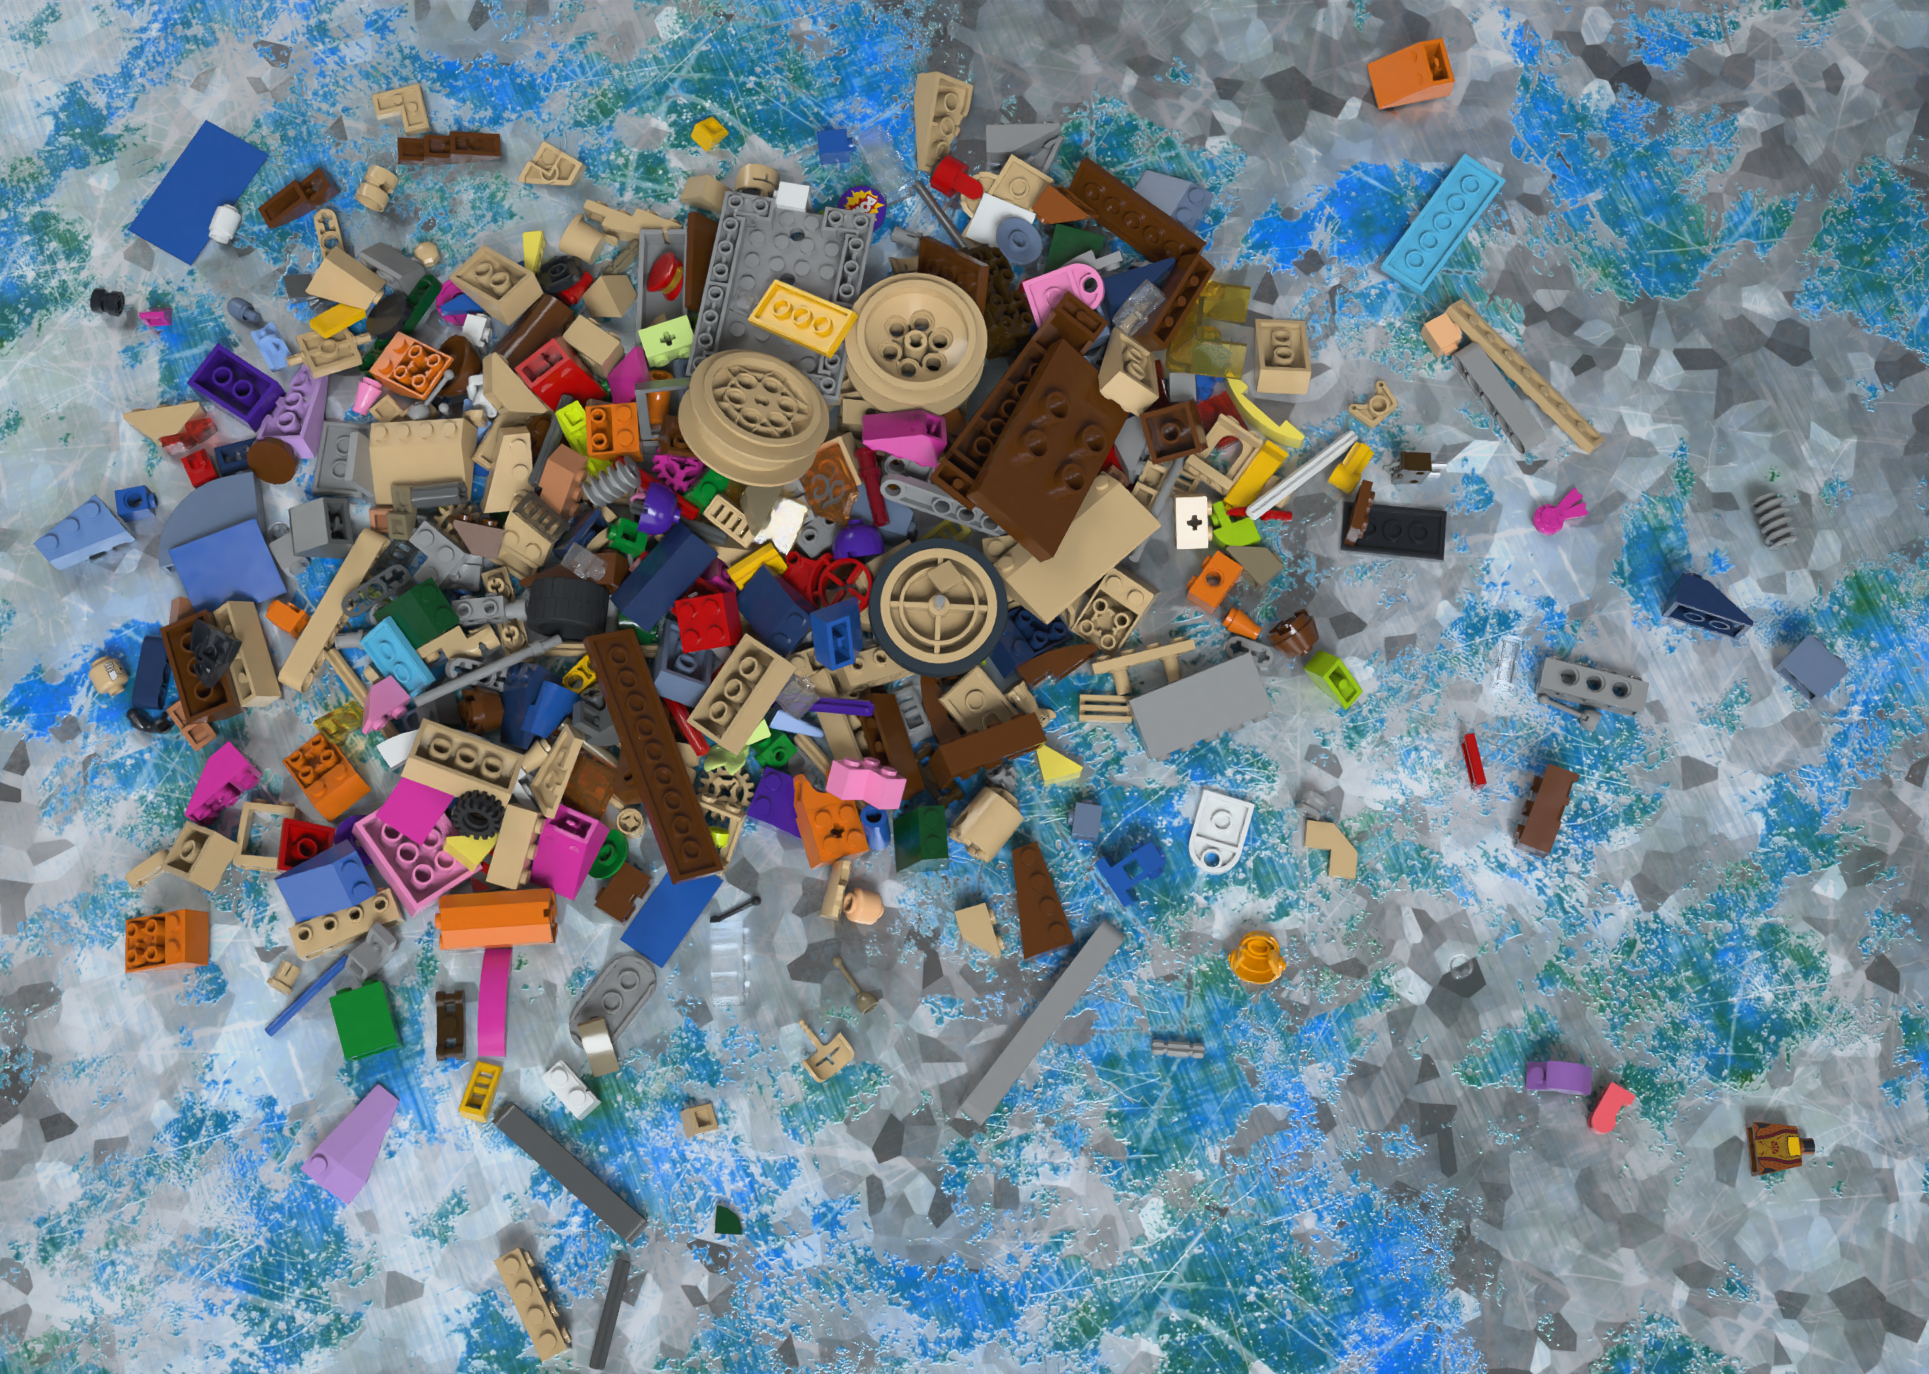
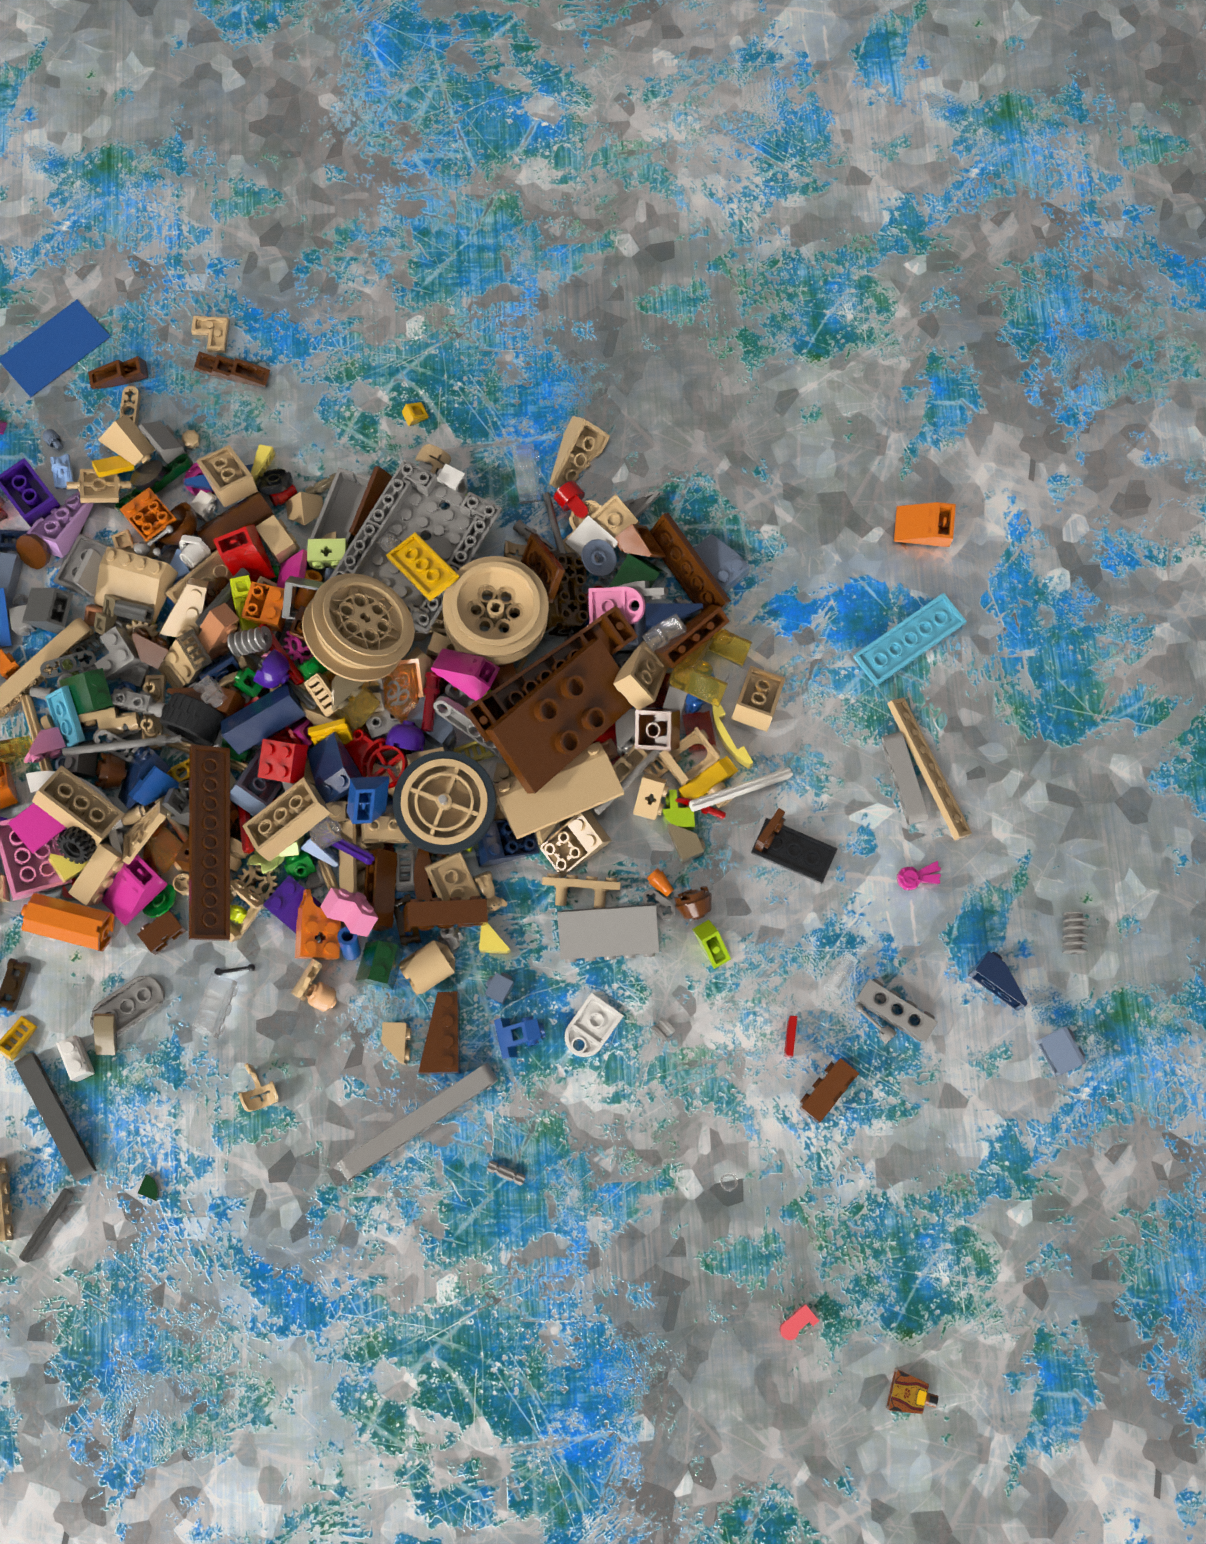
camera: 20 degrees right, 0 degrees up
white brick [209,204,241,244] -> none
dark grey slope [283,274,317,305] -> none
bright pink cone [352,377,383,416] -> none
tan wheel [354,165,399,212] -> none
tan tile [462,410,488,428] -> none
dark pink slope [477,949,513,1057] -> none
tan slope [483,352,547,416] -> none
tan slope [517,141,587,186] -> none
tan hat [559,213,619,264] -> none
tan slope [583,199,683,243] -> none
blue piece [620,872,723,968] -> none
red piece [646,252,684,301] -> none
tan slope [680,174,734,214] -> none
tan slope [680,1102,719,1138] -> none
blue brick [817,128,854,165] -> none
dark tan hinge [832,956,880,1015] -> none
tile [837,186,887,232] -> none
tan slope [926,560,963,595] -> none
light grey slope [986,121,1060,163] -> none
reddish brown slope [1016,644,1098,690] -> none
tan tile [1079,694,1132,724] -> none
orange brick [1186,550,1243,615] -> none
light orange helmet [1228,931,1286,984] -> none
tan tile [1304,820,1358,880] -> none
yellow piece [1328,442,1374,495] -> none
tan piece [1348,380,1398,429] -> none
dark brown piece [1382,451,1448,485] -> none
light nougat brick [1420,312,1462,358] -> none
medium lavender brick [1526,1061,1592,1095] -> none

